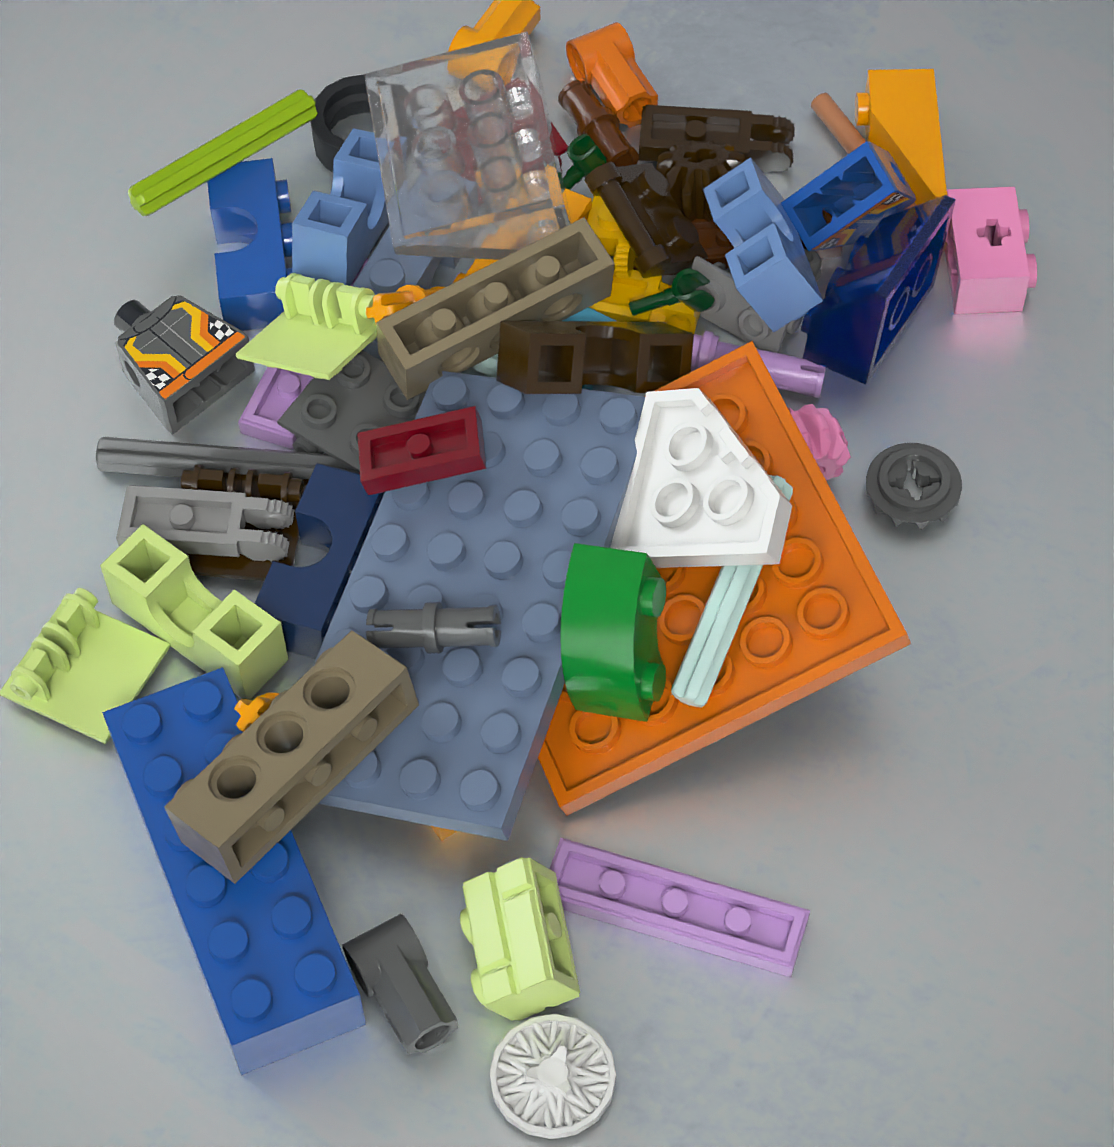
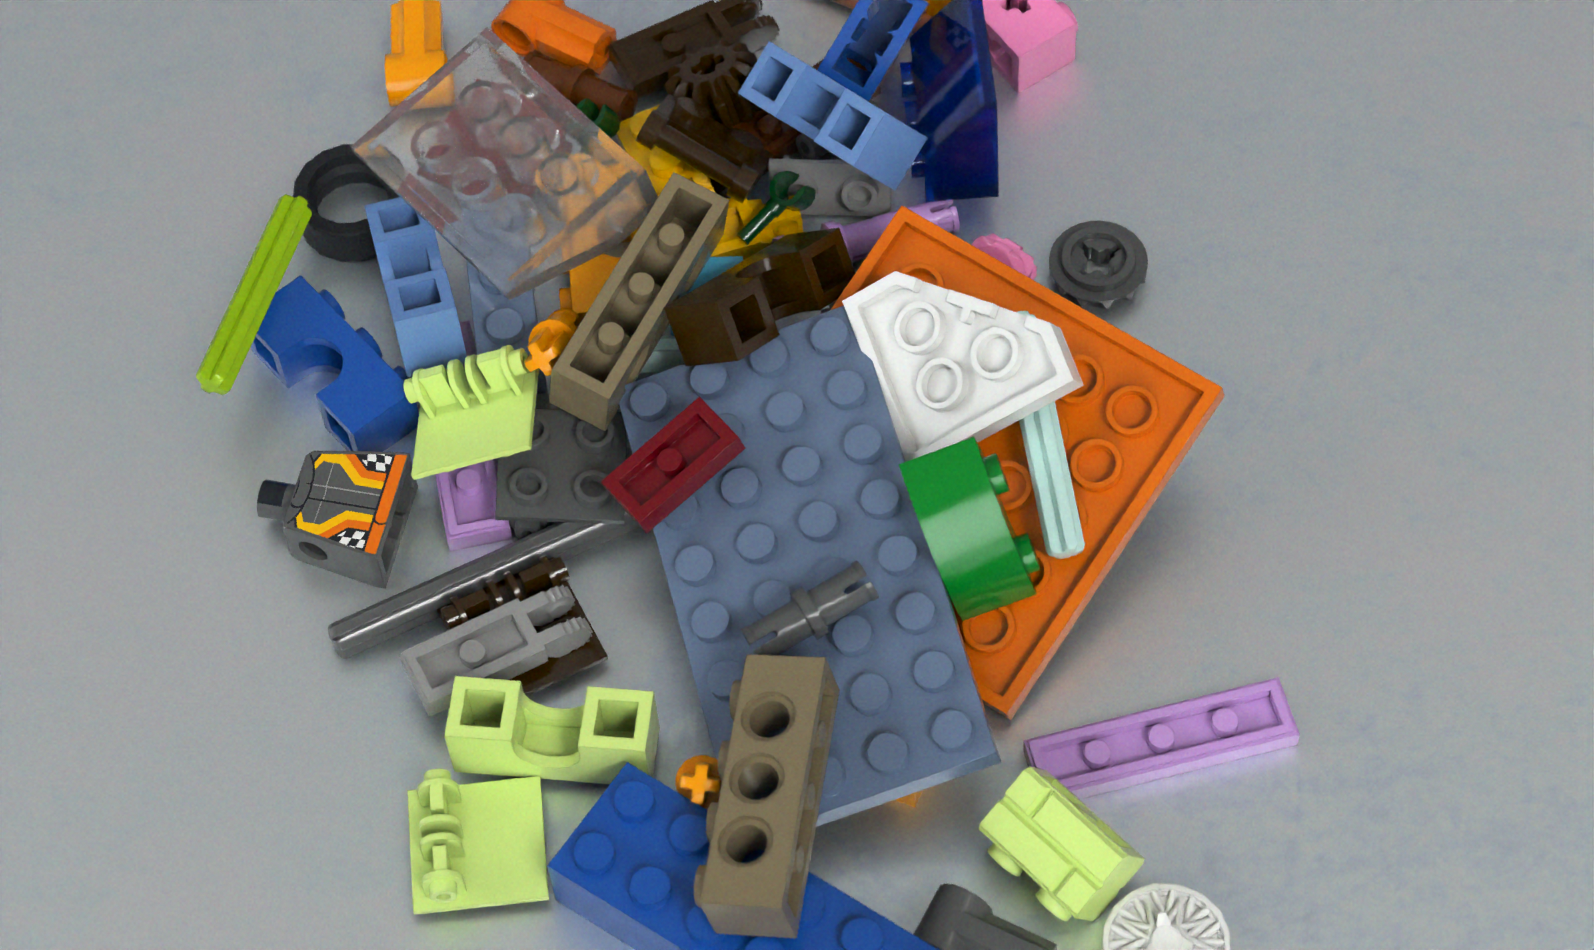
camera: 30 degrees left, 0 degrees up
dark blue arch [254,463,385,659] -> none

